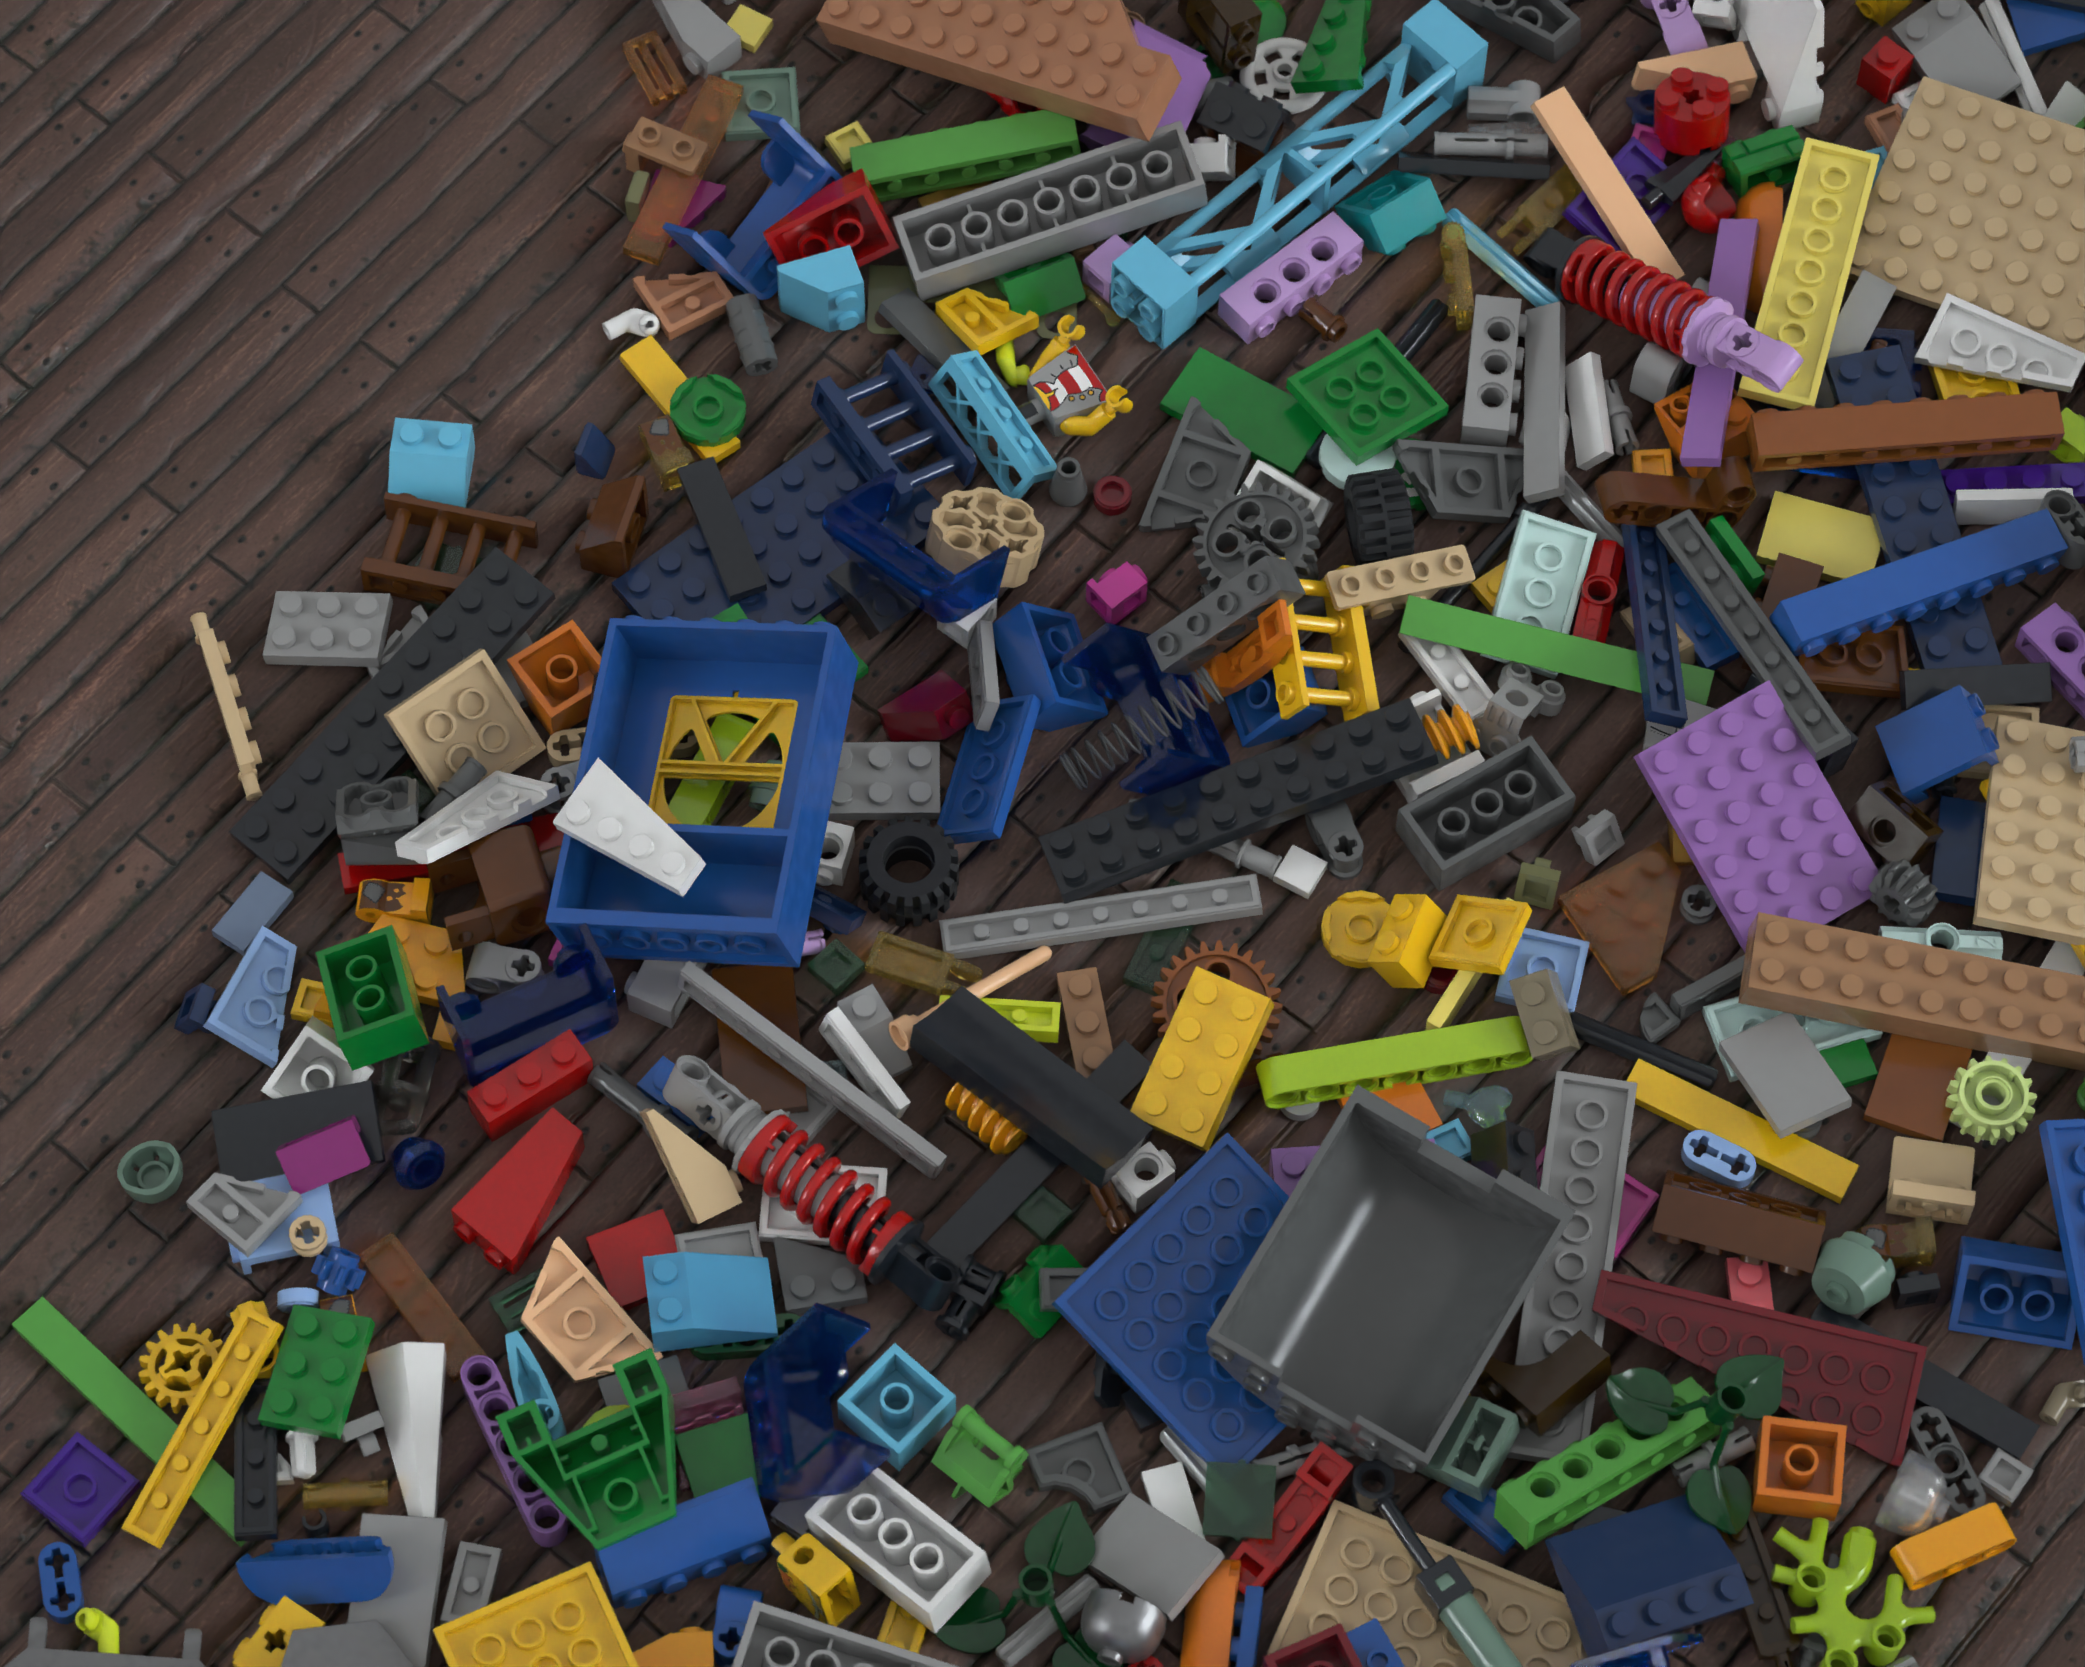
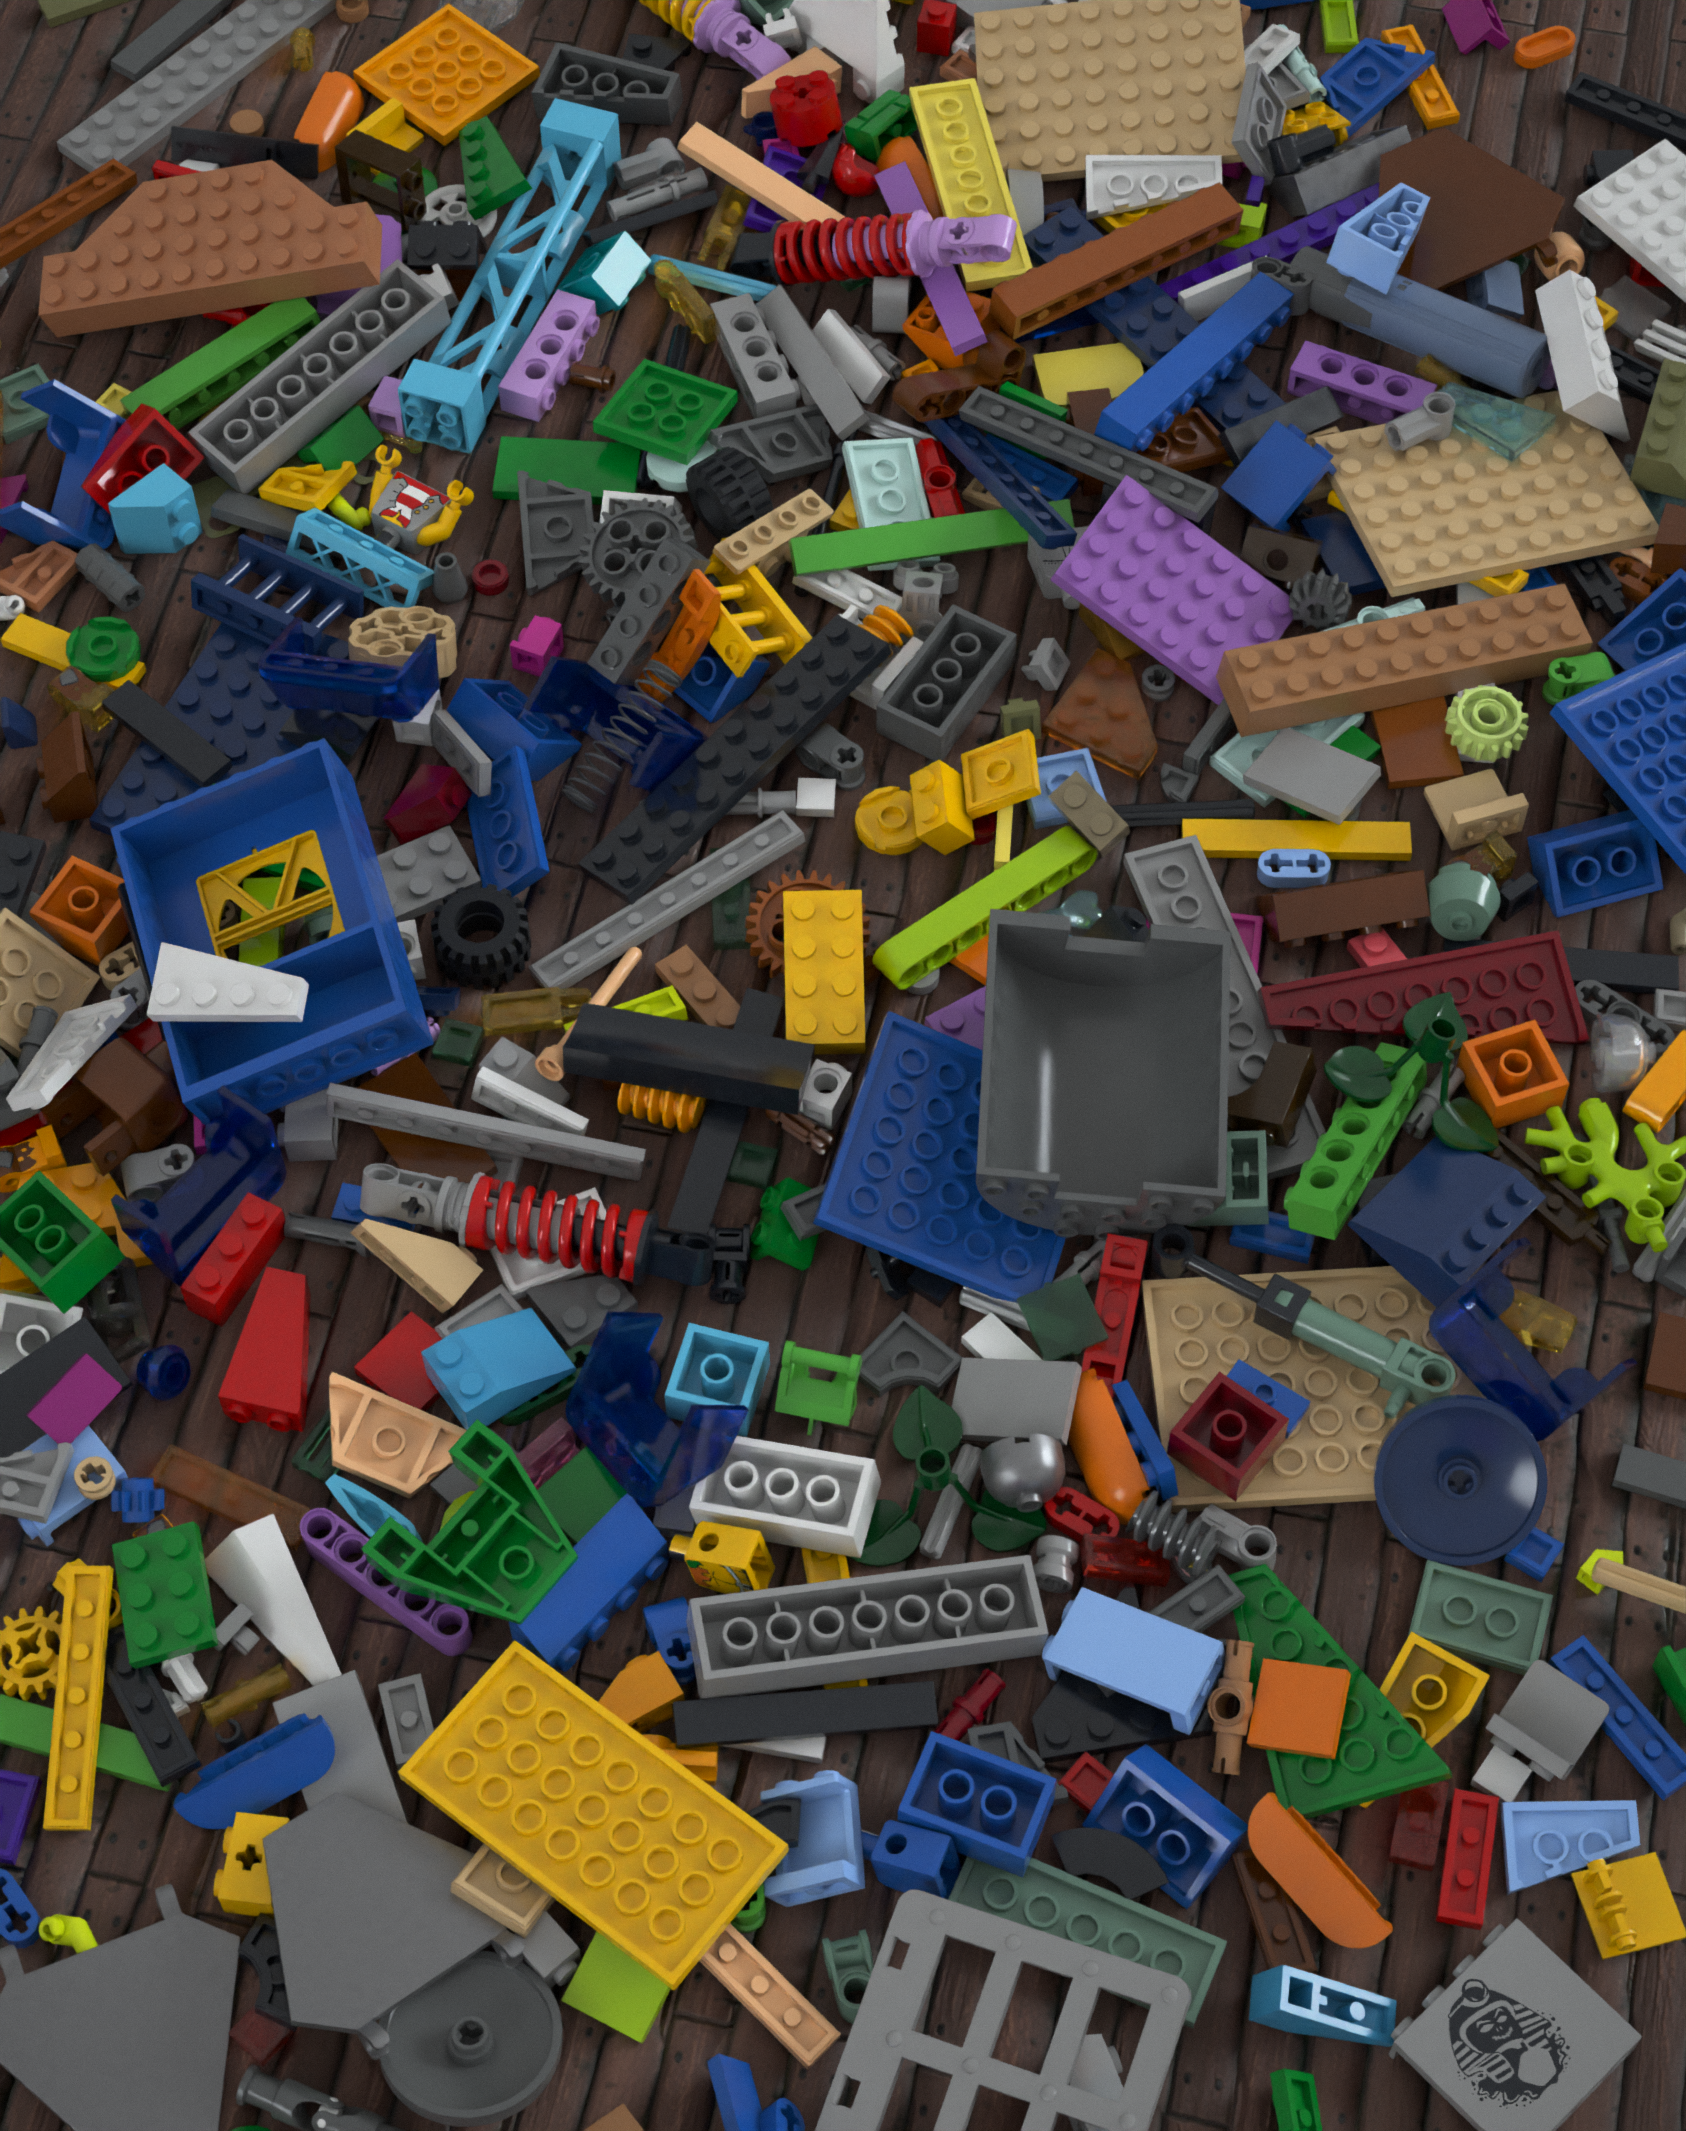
camera: 25 degrees left, 5 degrees down
light blue tile [277,1288,319,1314] -> none

